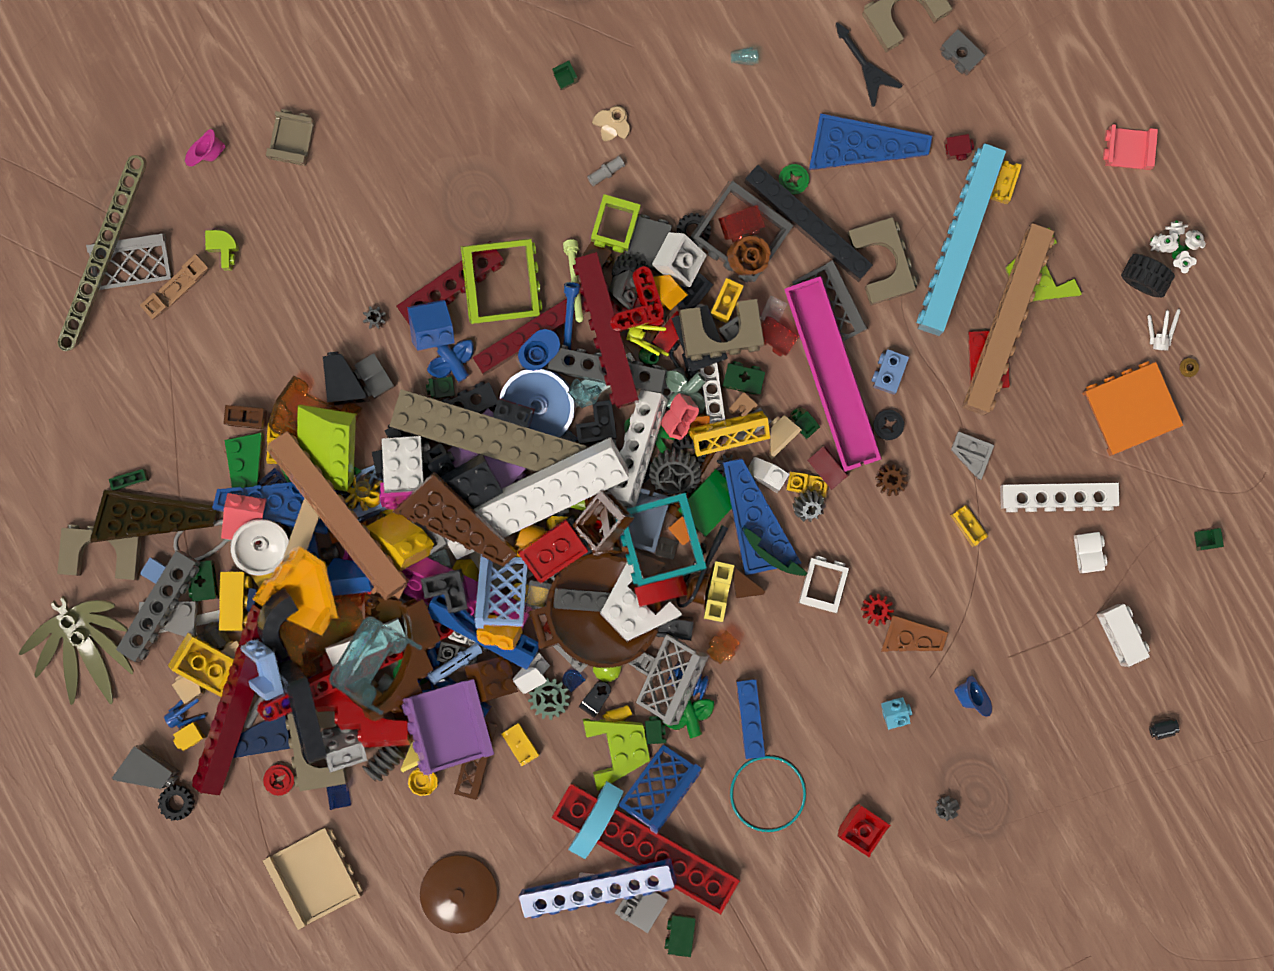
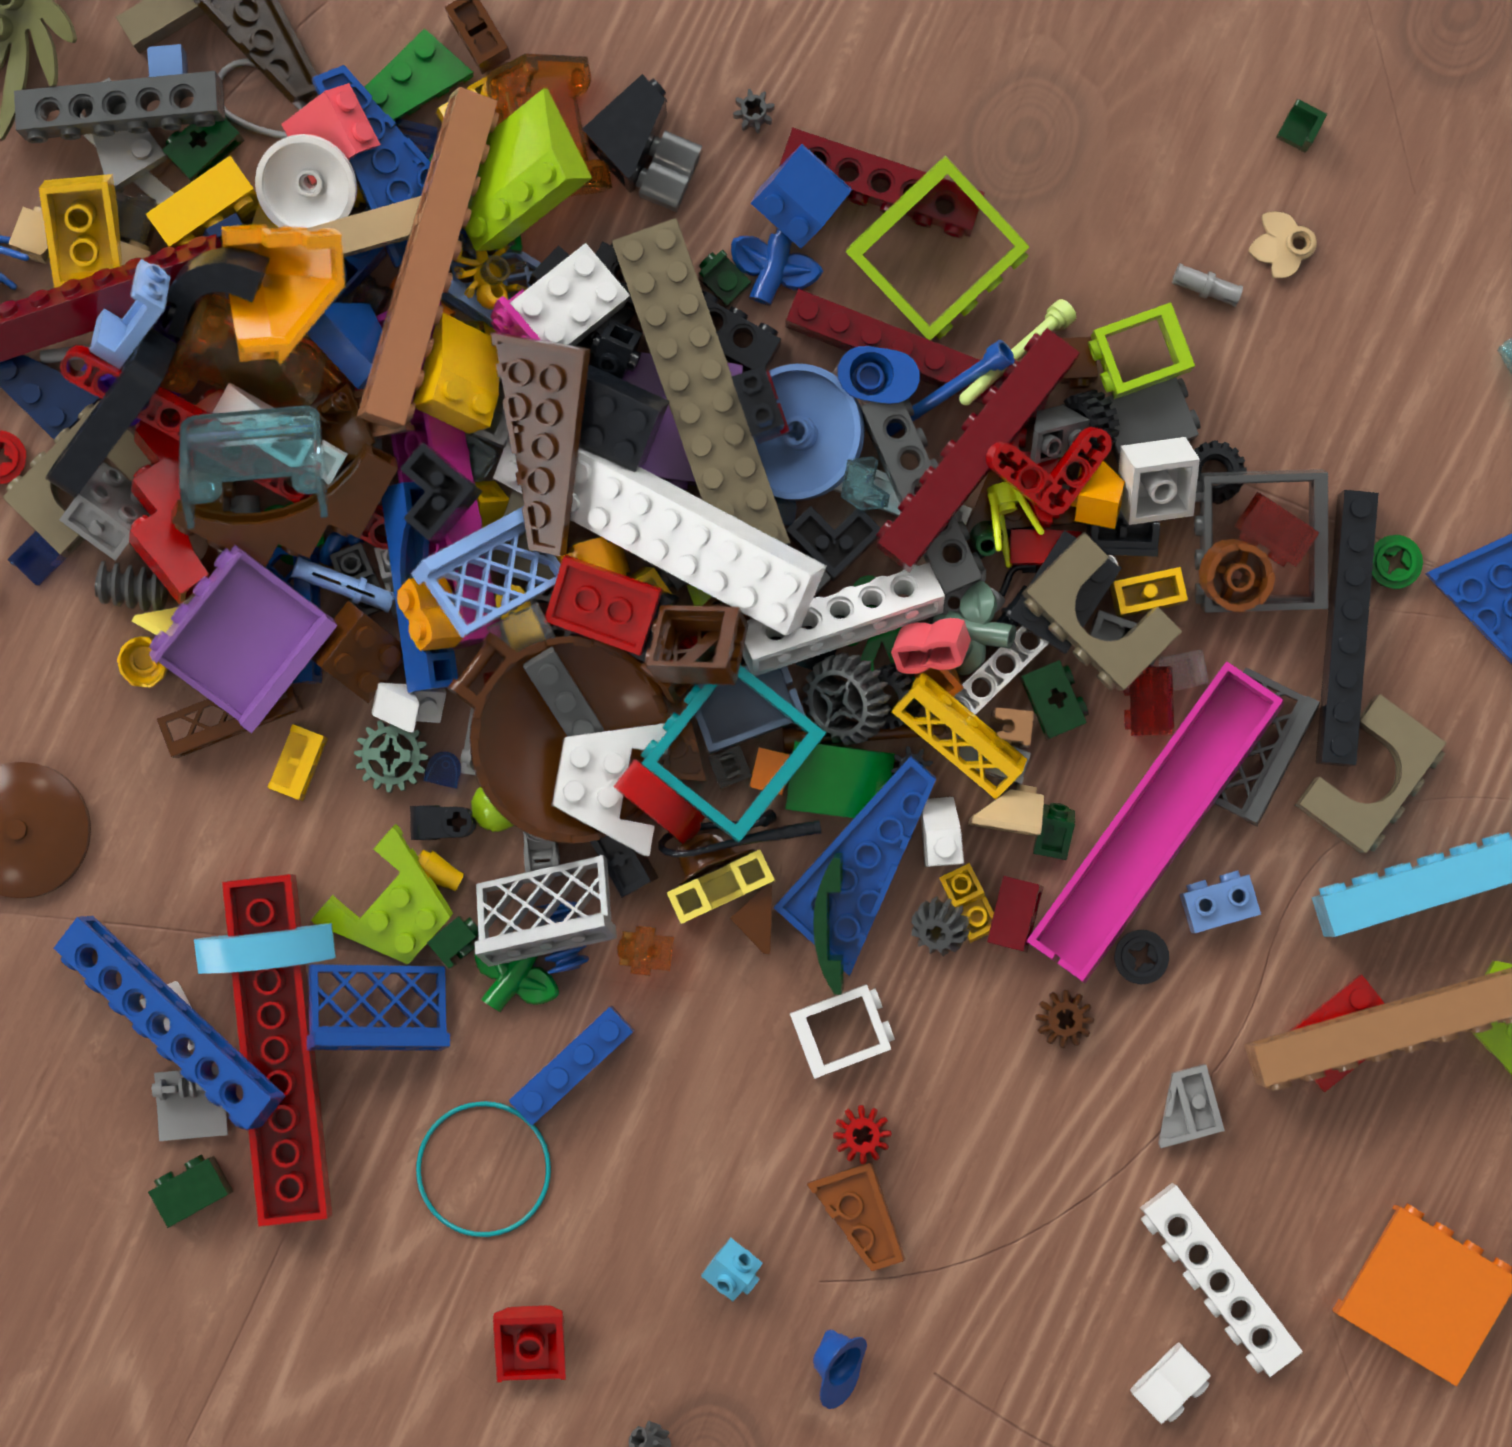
camera: 55 degrees right, 0 degrees up
yellow hinge [950,505,988,547] -> none

